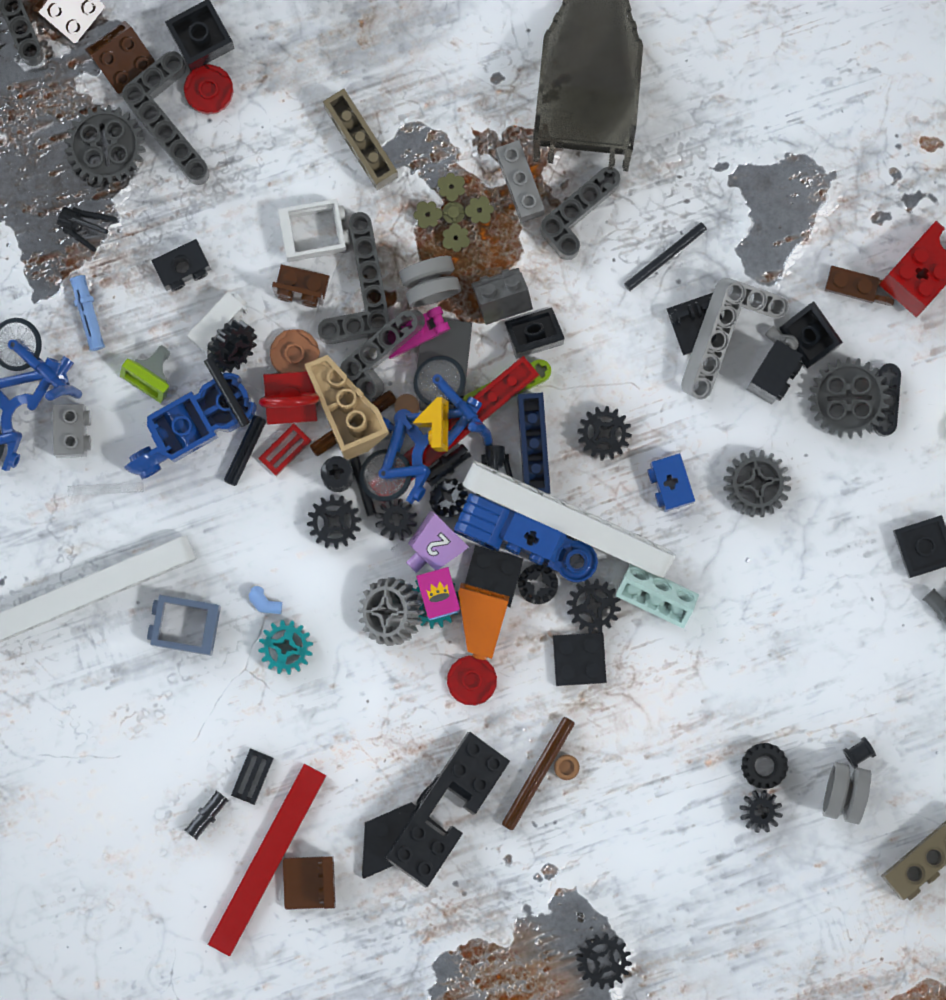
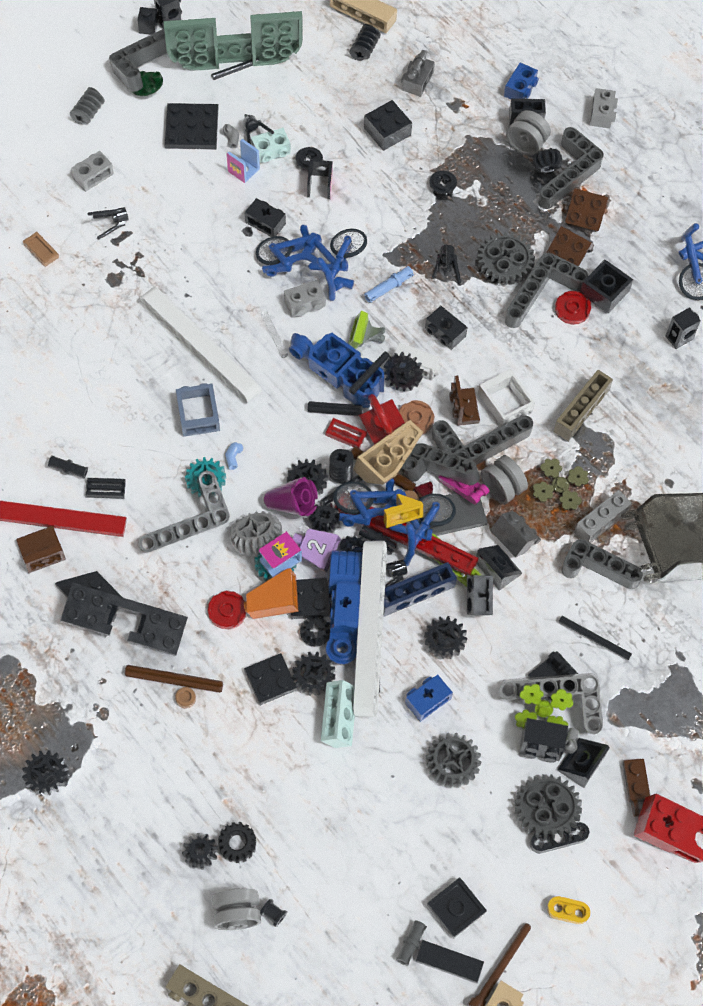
camera: 70 degrees right, 20 degrees down
none -> beam [138,471,230,552]
none -> magenta cone [264,477,318,516]
none -> dark red tile [414,481,433,503]
none -> brick [467,575,493,615]
none -> lime plant [515,684,573,729]

